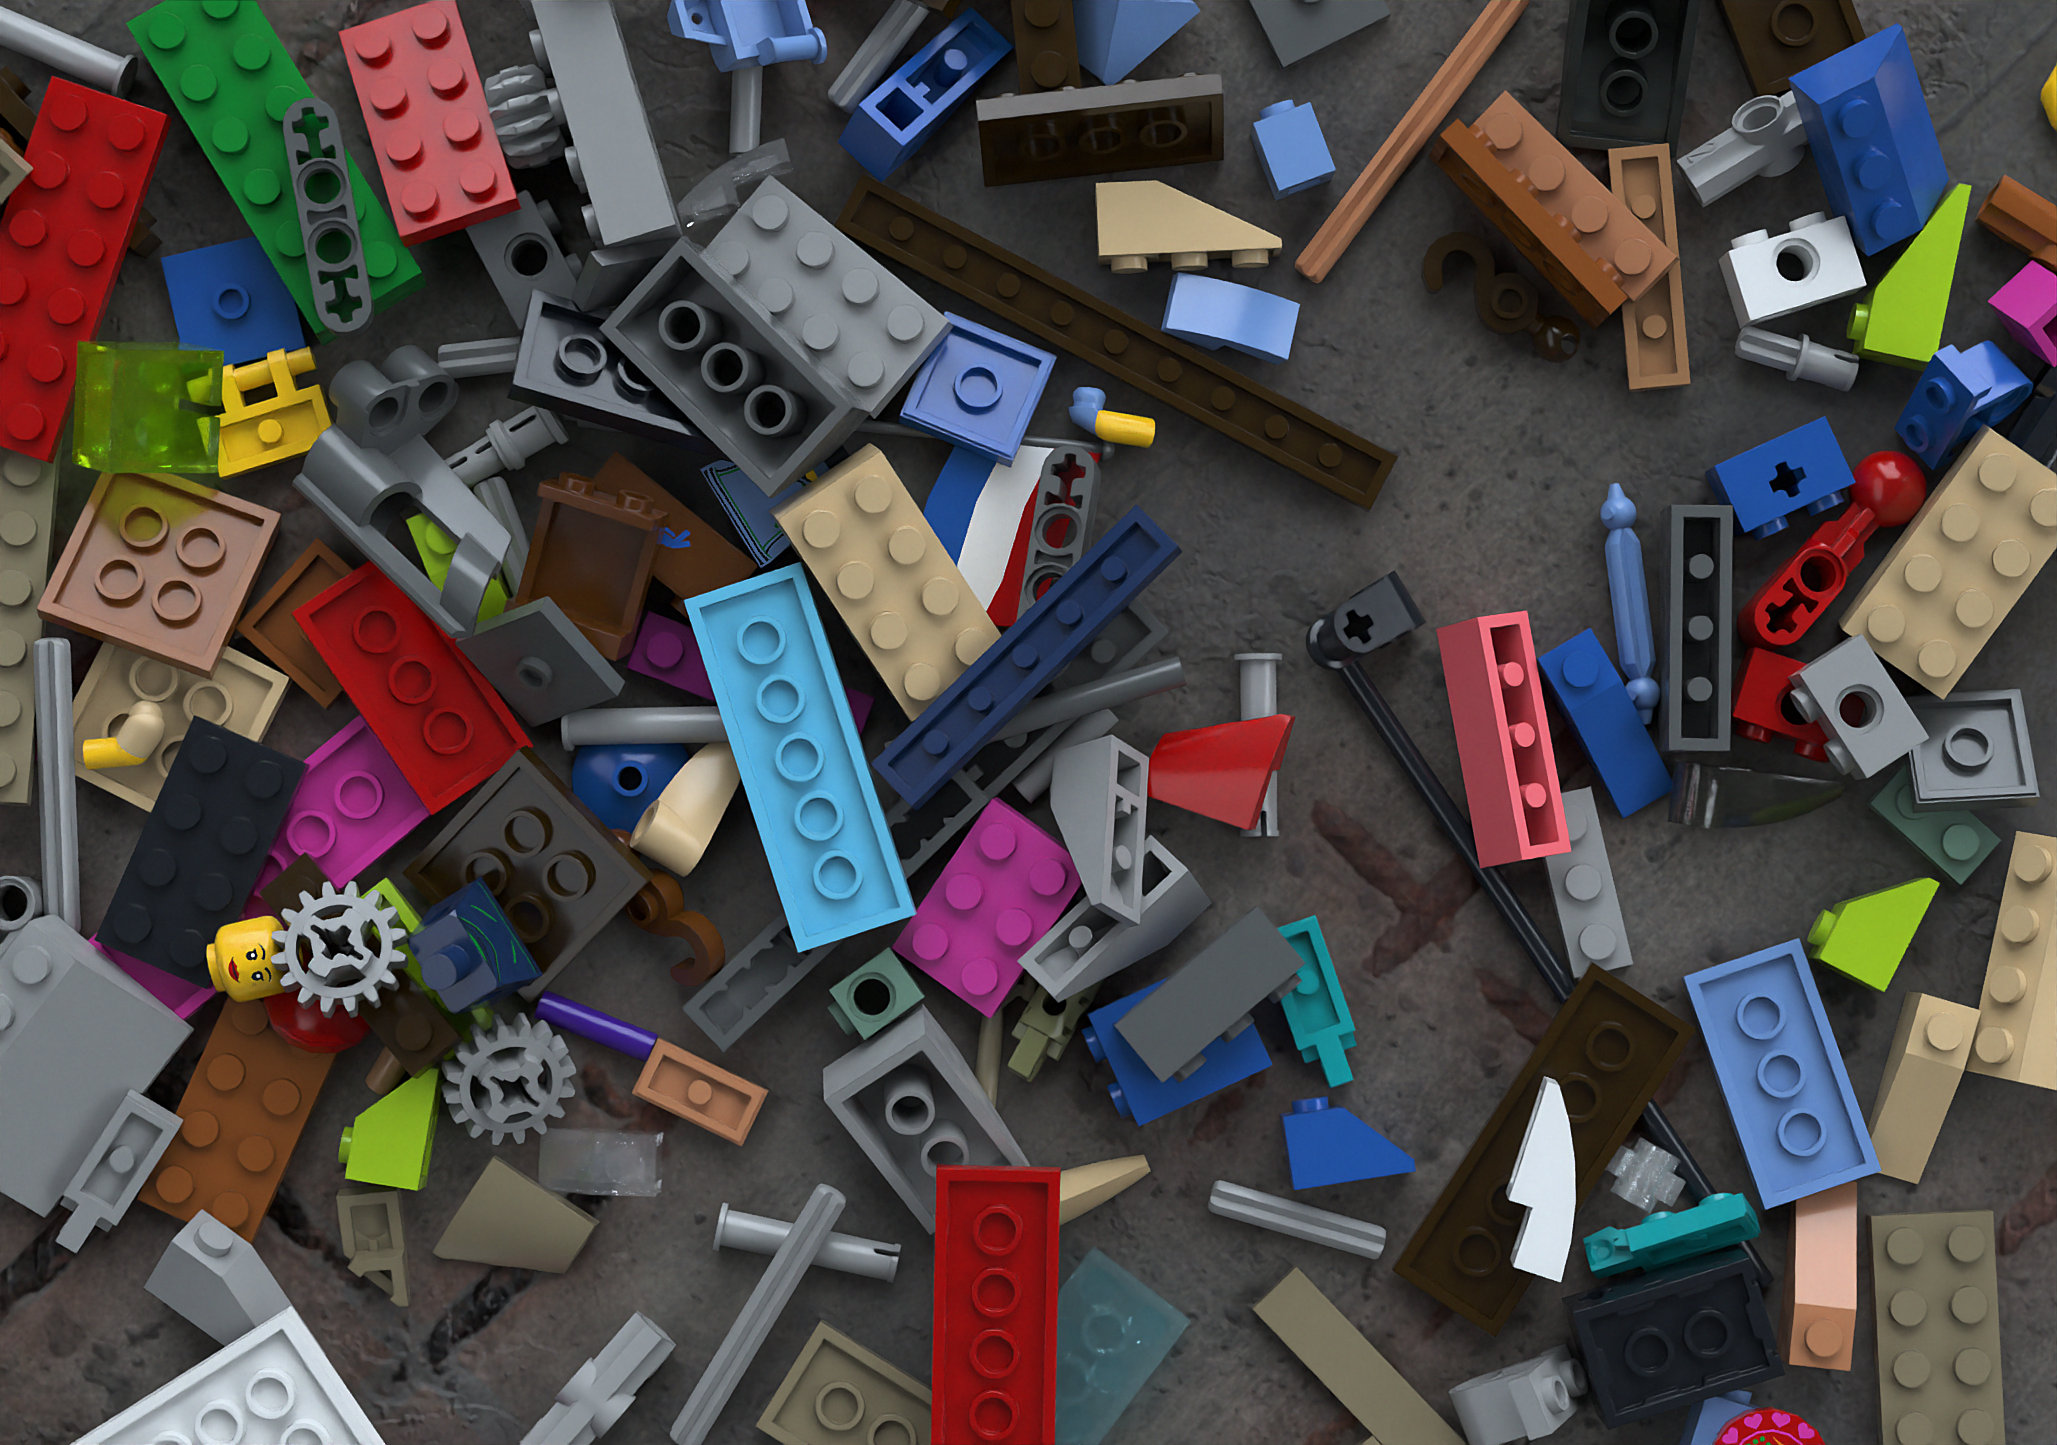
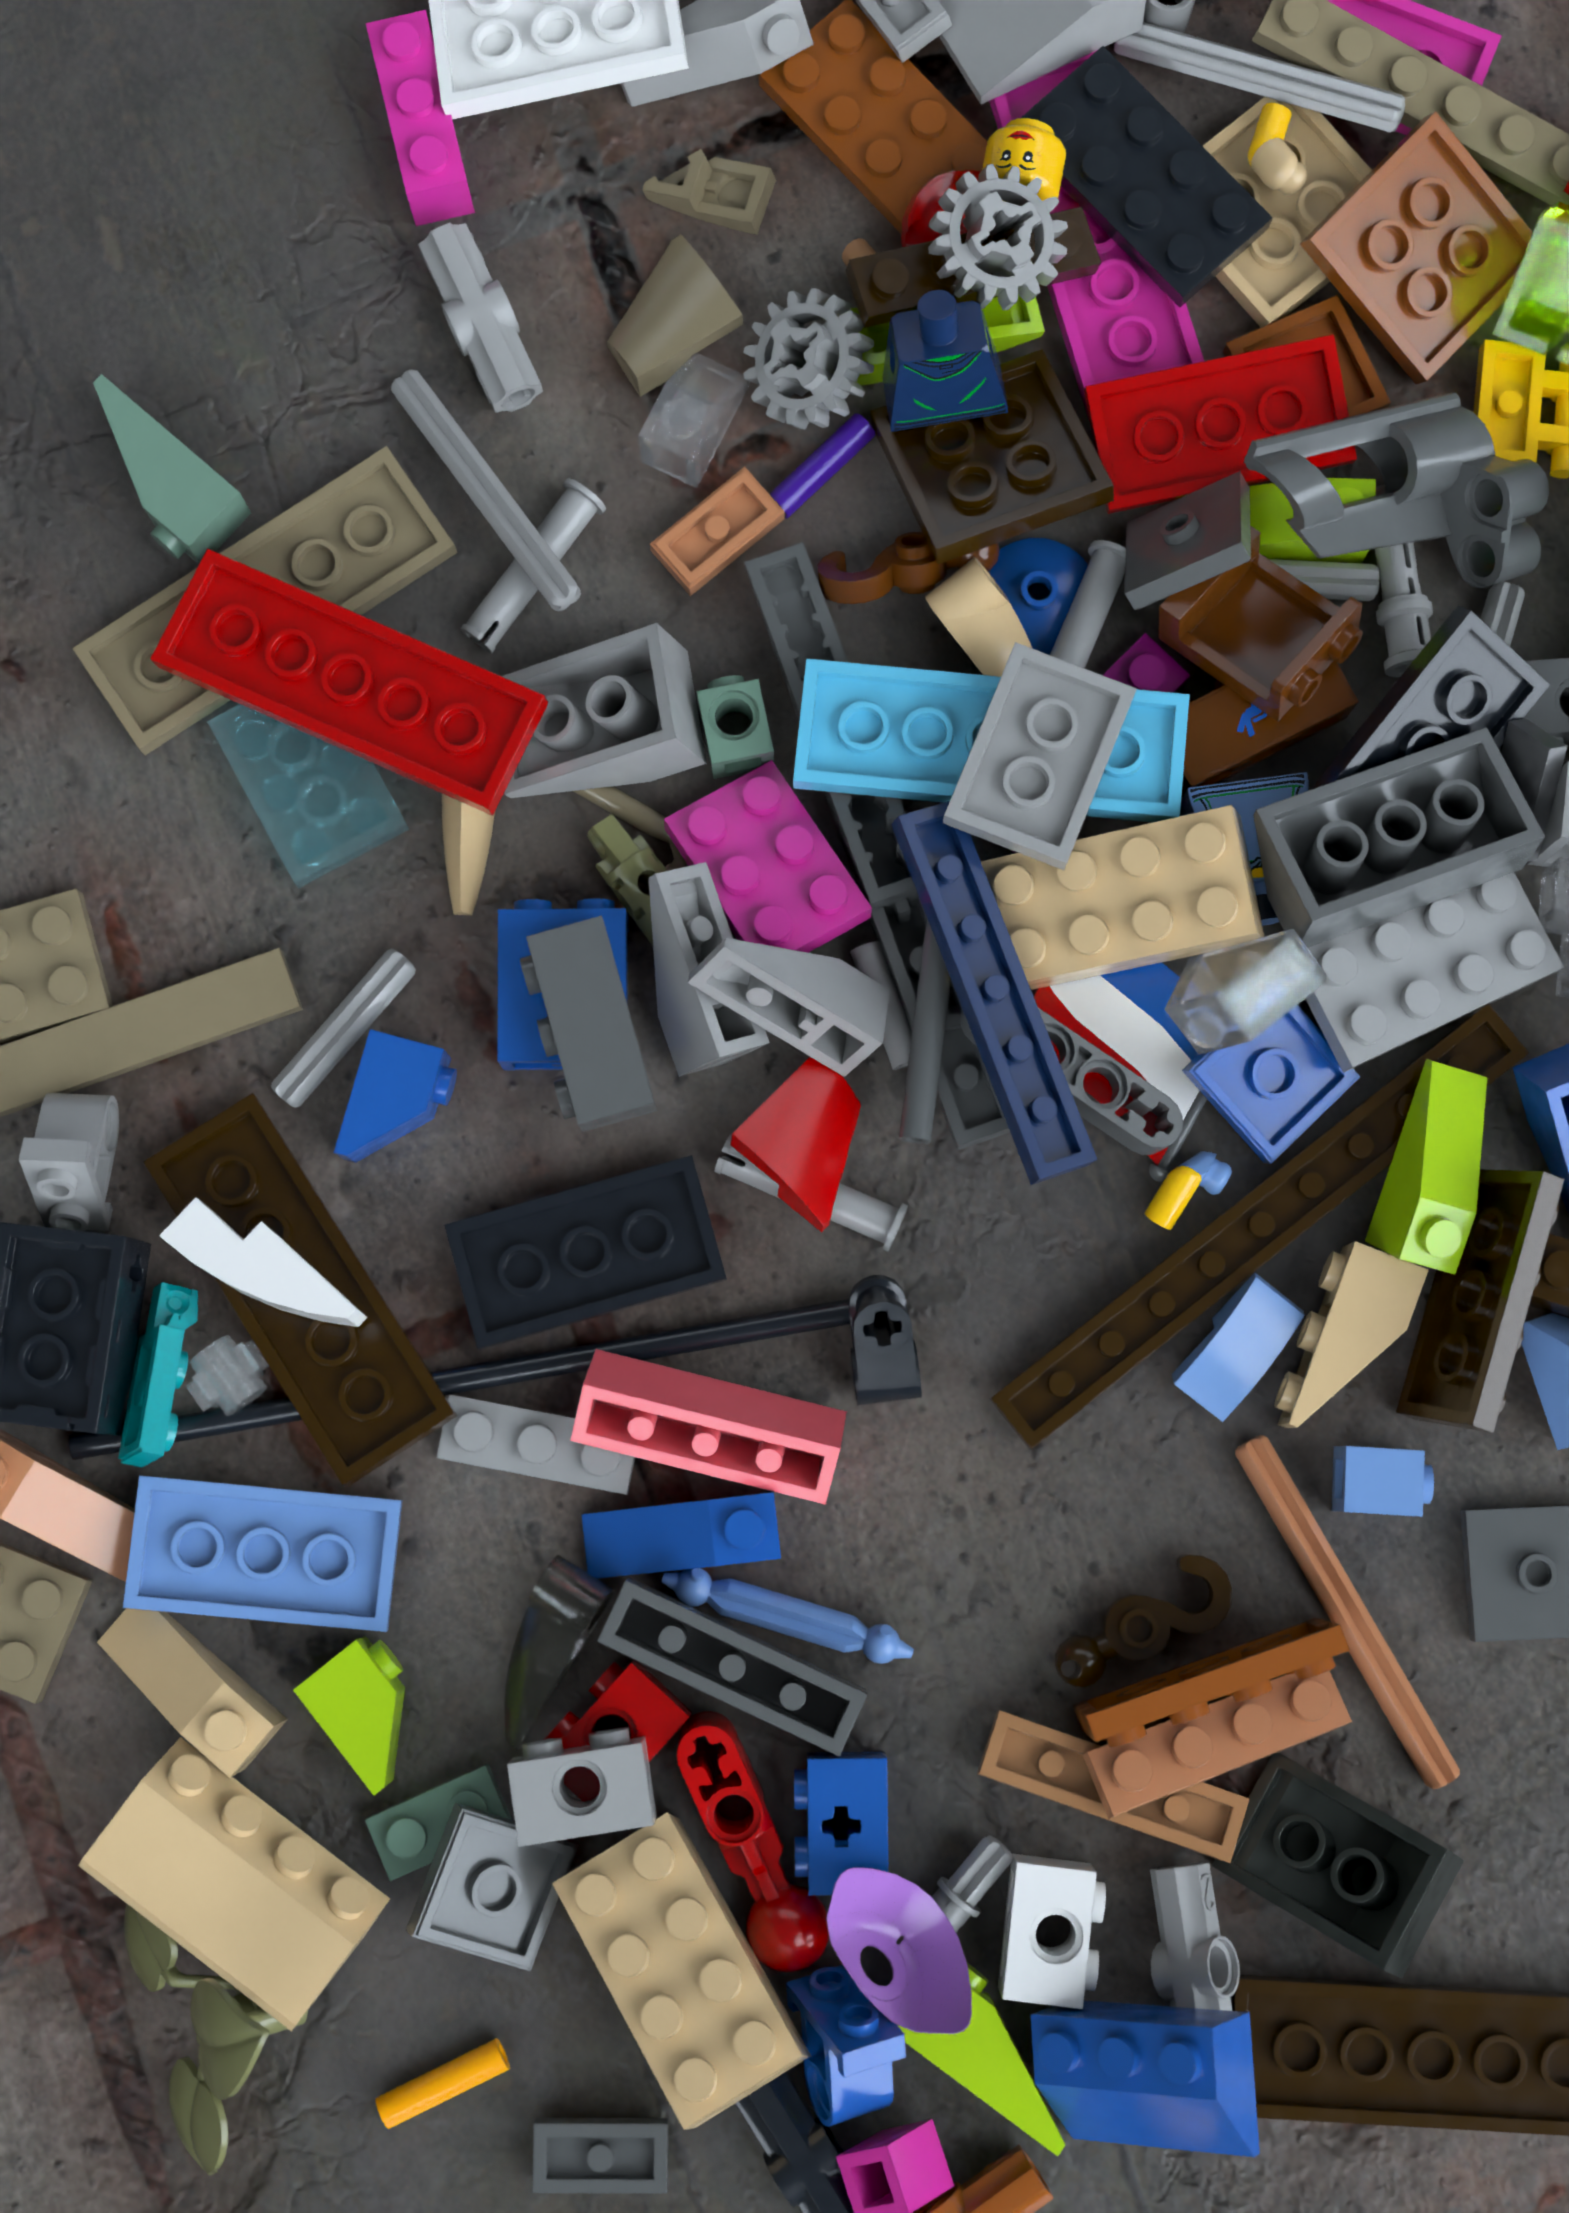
camera: 115 degrees right, 5 degrees down
lime slope [338,1065,445,1191] -> none
teal hinge [1277,915,1357,1088] -> none
none -> black plate [444,1155,727,1350]
none -> medium lavender piece [826,1867,972,2034]
none -> light grey plate [943,642,1137,870]
none -> clear slope [1164,929,1327,1055]
none -> lime slope [1365,1059,1487,1275]

